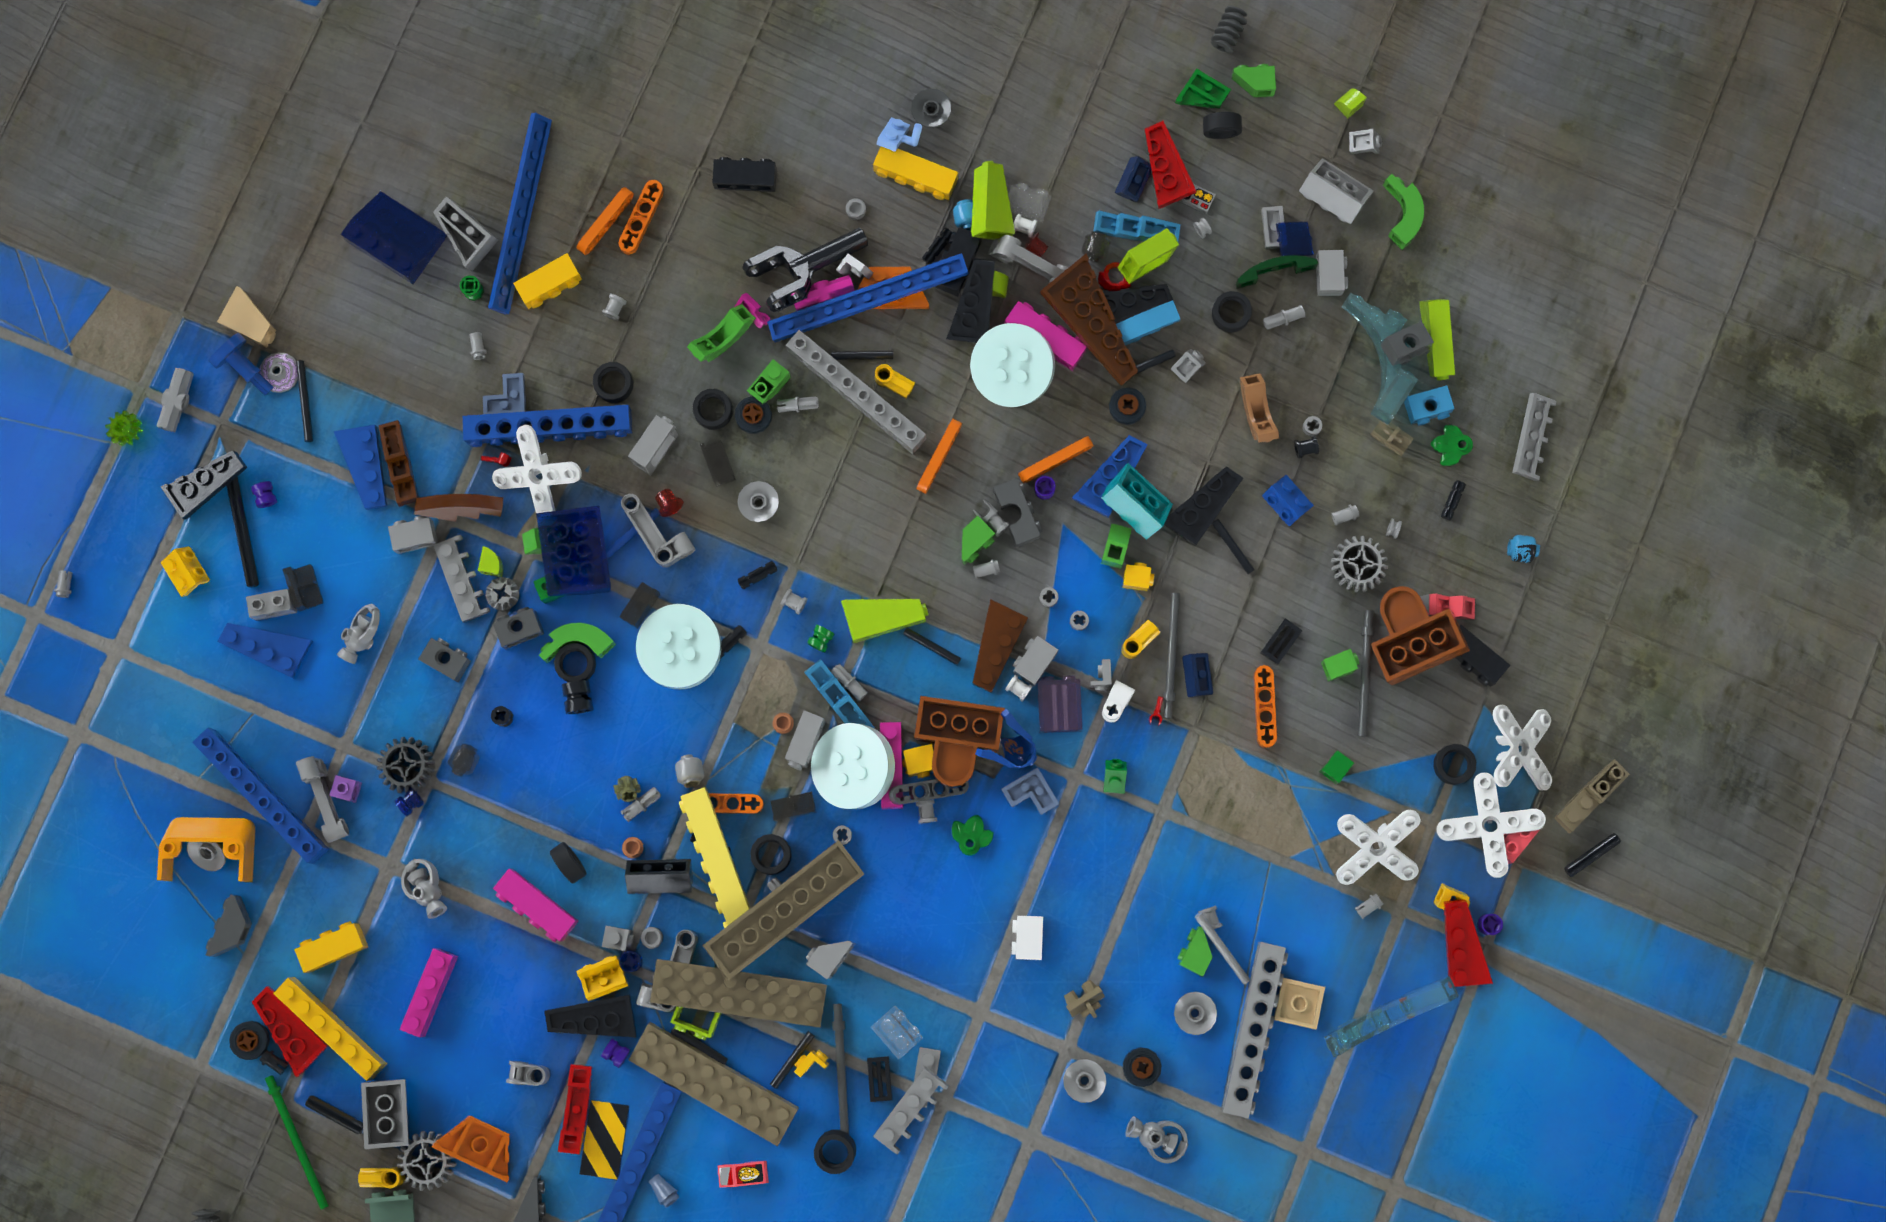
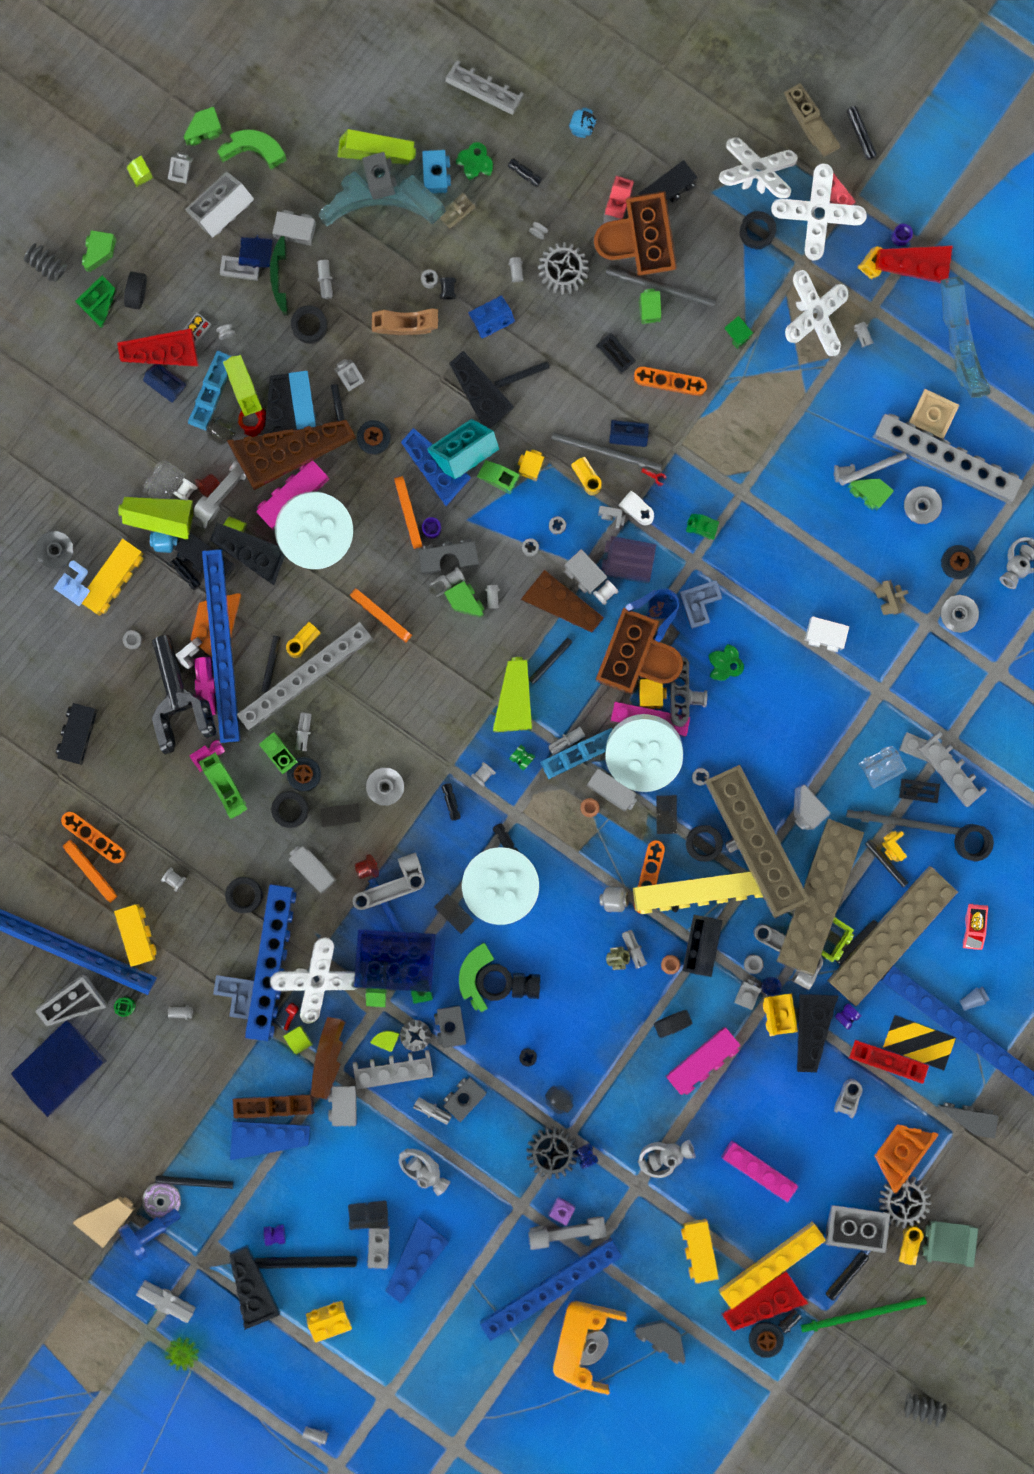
camera: 85 degrees left, 5 degrees up
none -> bright green slope [184,107,223,146]
none -> lime brick [283,1025,313,1055]
none -> light grey axle [413,1097,452,1124]

